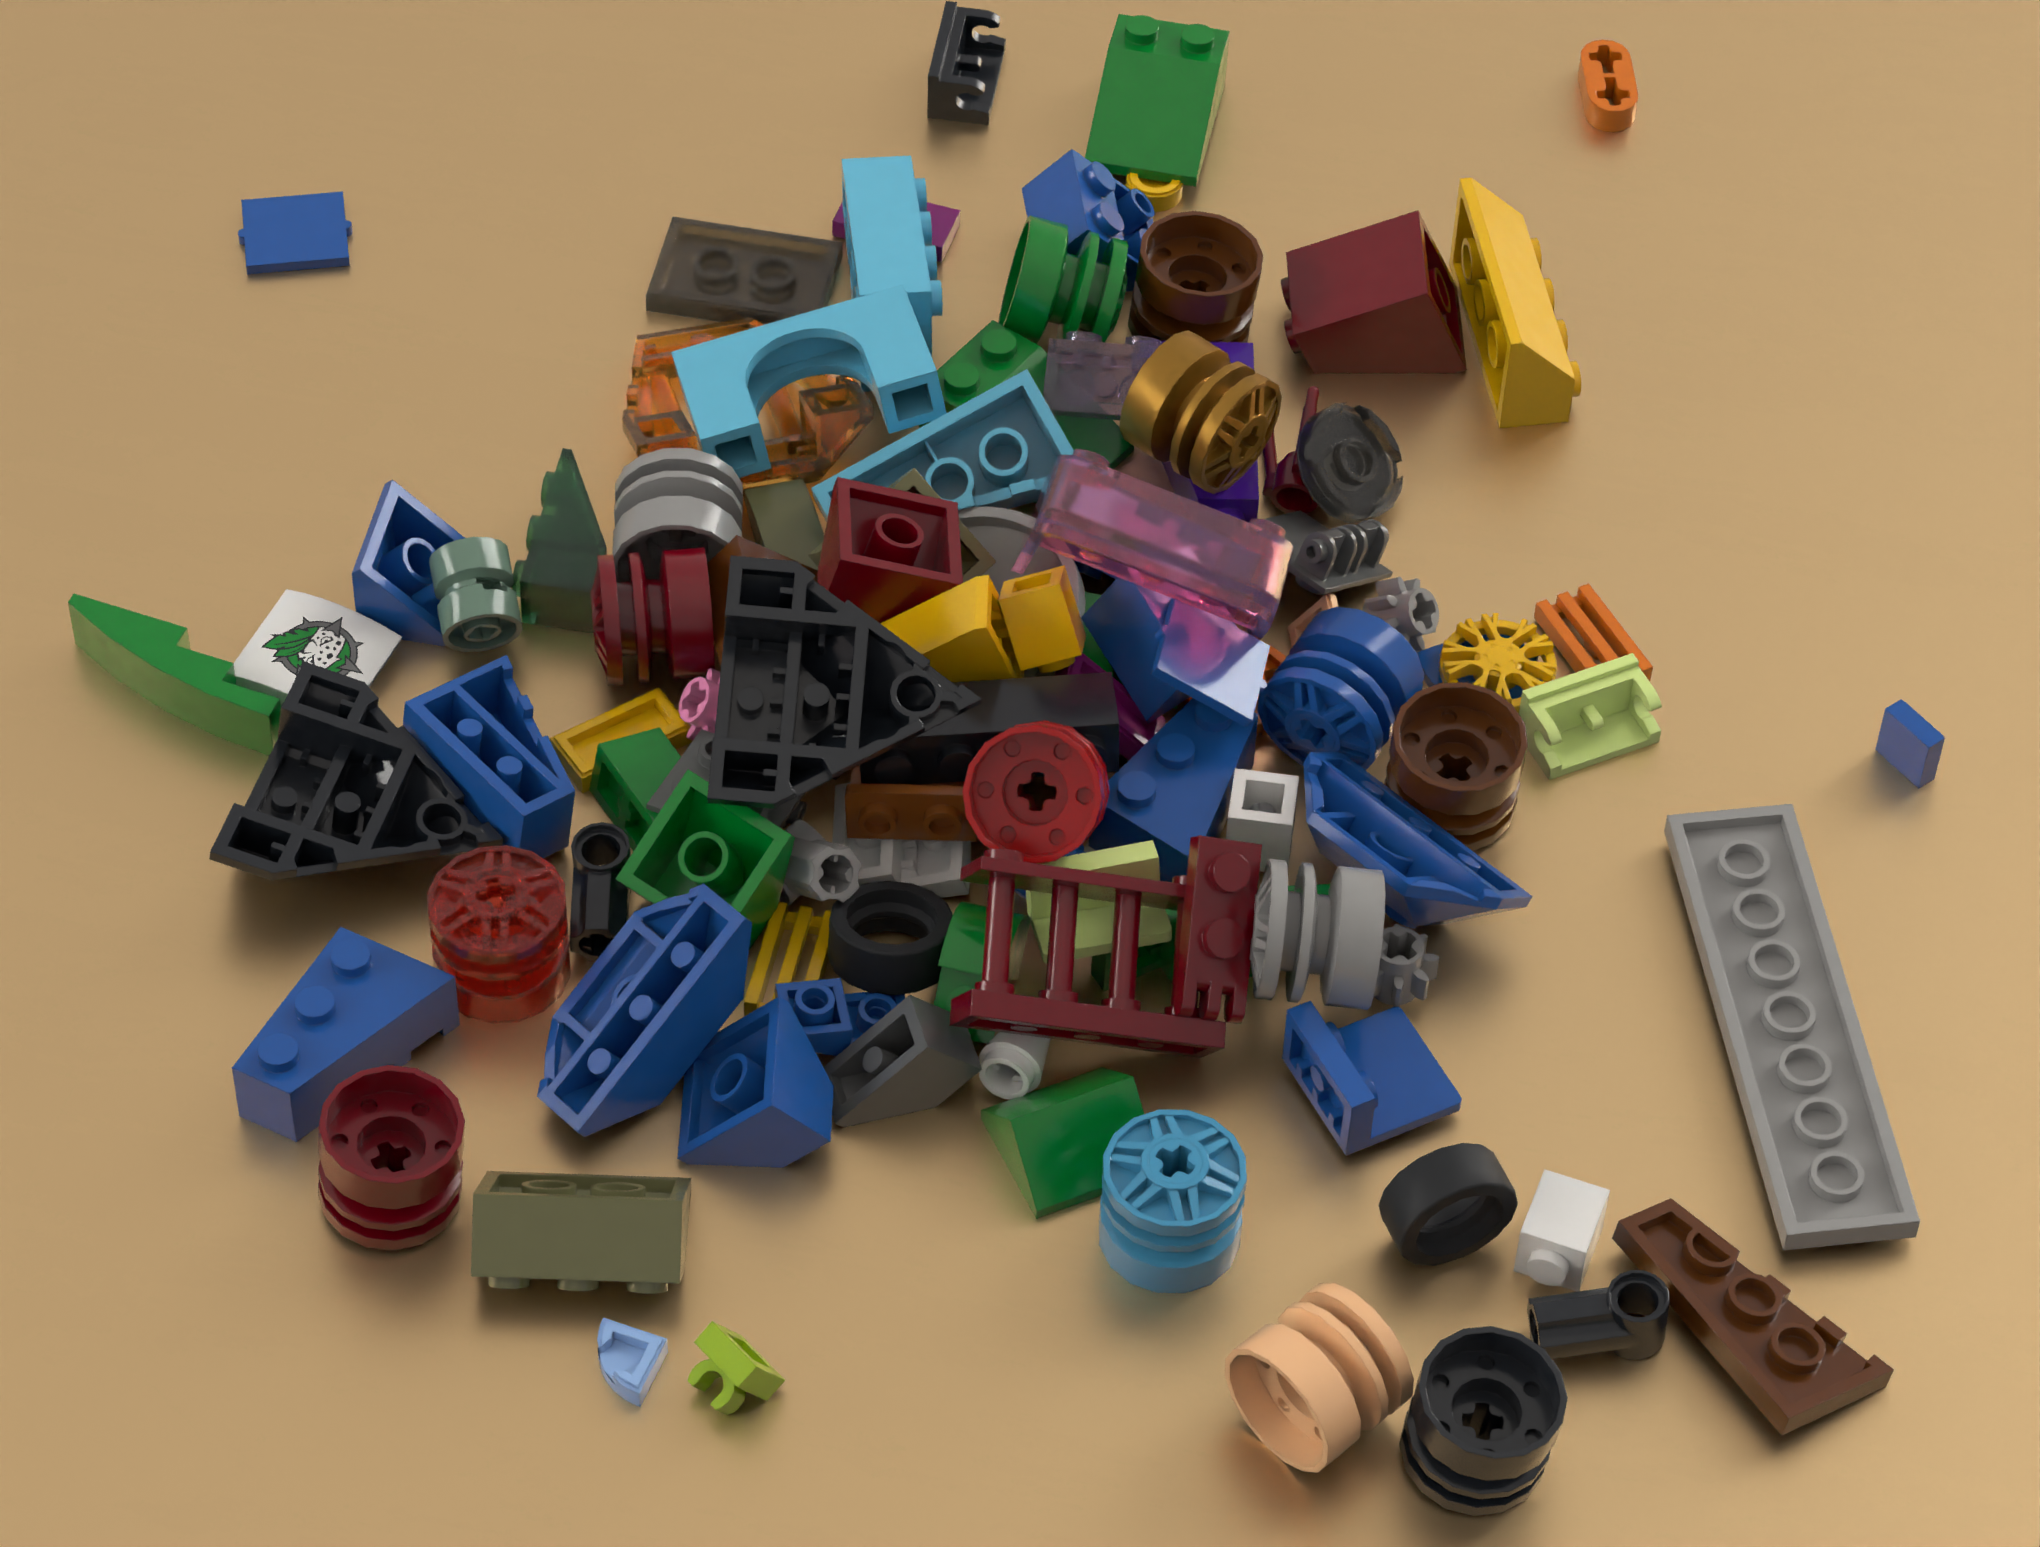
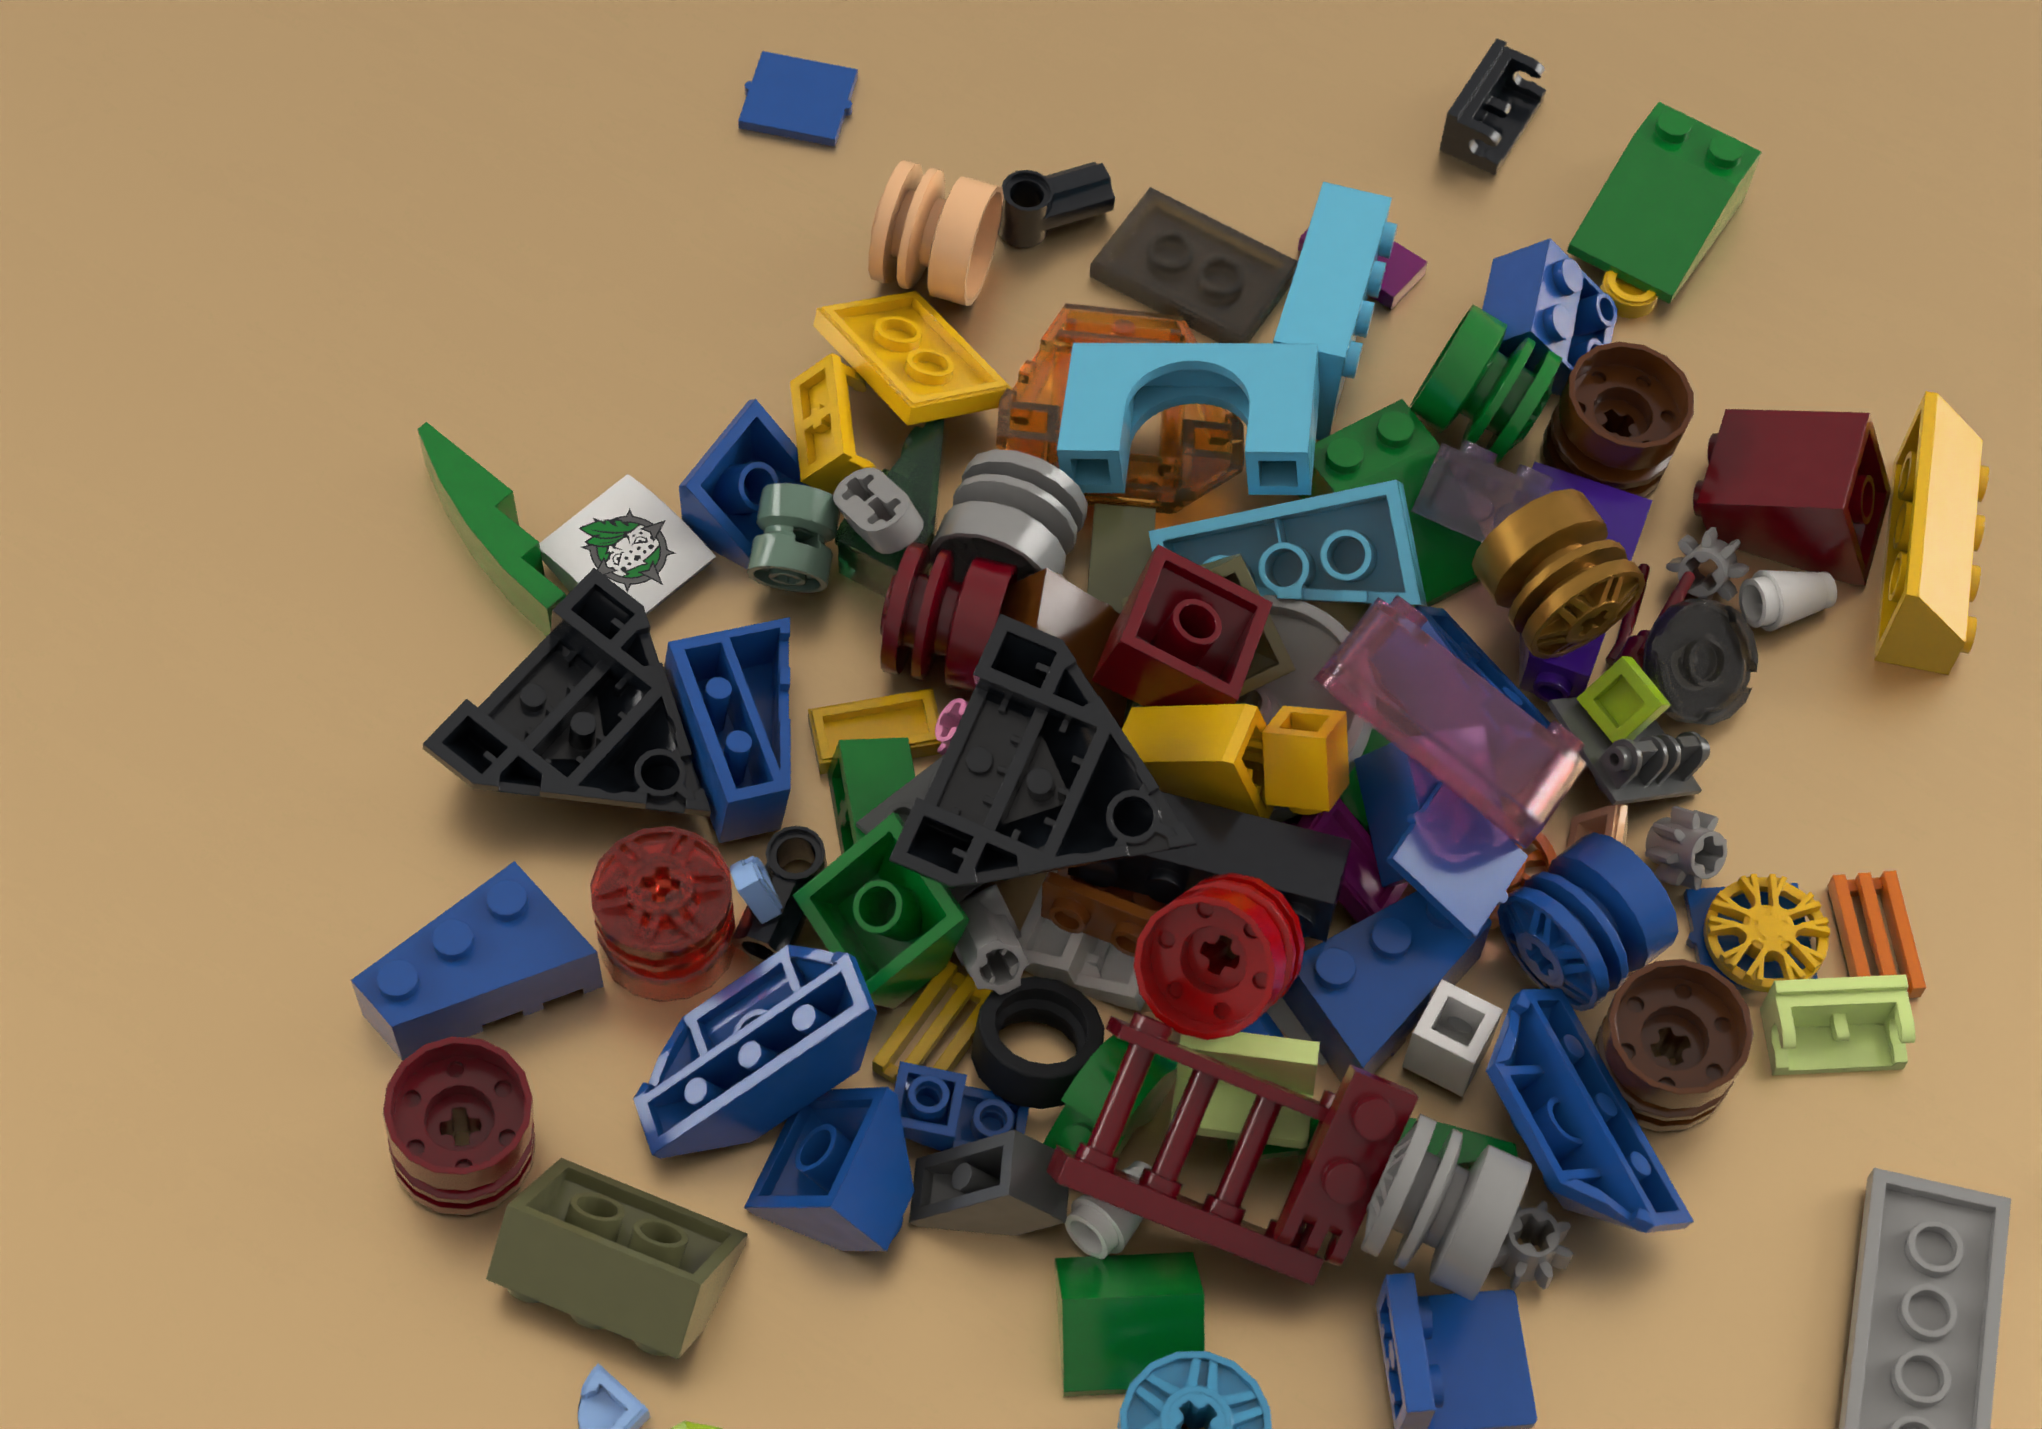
camera: 20 degrees right, 10 degrees up
none -> light blue tile [730,855,783,924]
none -> yellow hinge [790,353,876,494]
none -> yellow tile [813,291,1013,426]
none -> light grey beam [833,468,924,554]
none -> light nougat wheel [868,160,1004,306]
none -> black piece [999,162,1115,248]
none -> lime tile [1576,656,1671,743]
none -> light grey gear [1666,527,1749,604]
none -> white cone [1739,570,1837,631]

